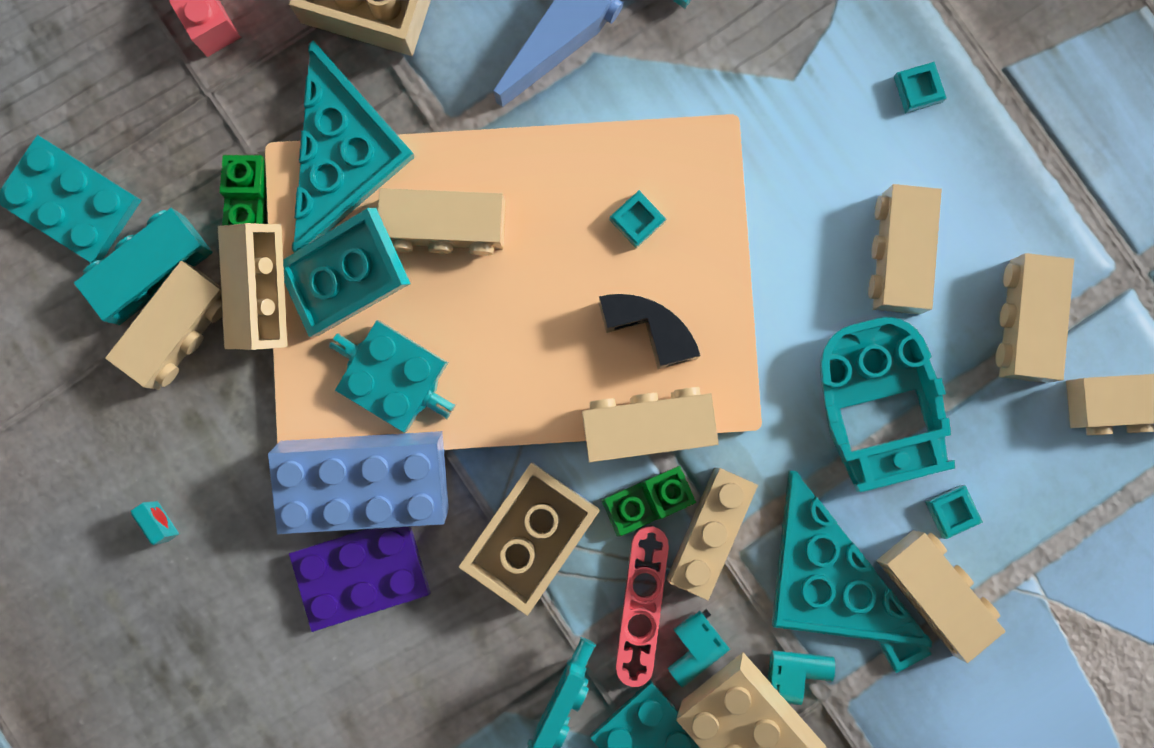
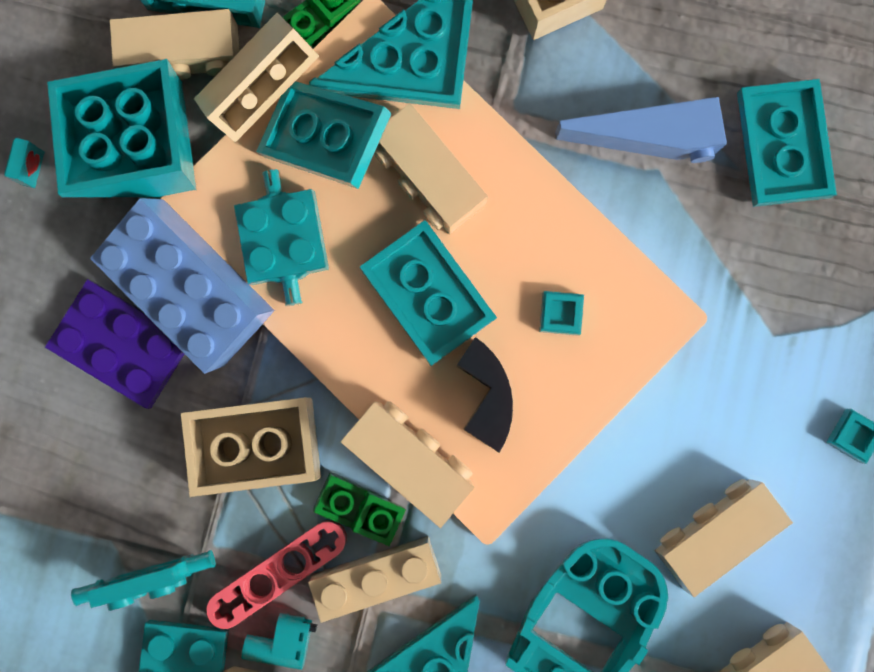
camera: 45 degrees right, 0 degrees up
none -> teal slope [47,59,196,197]
none -> teal plate [360,220,497,366]

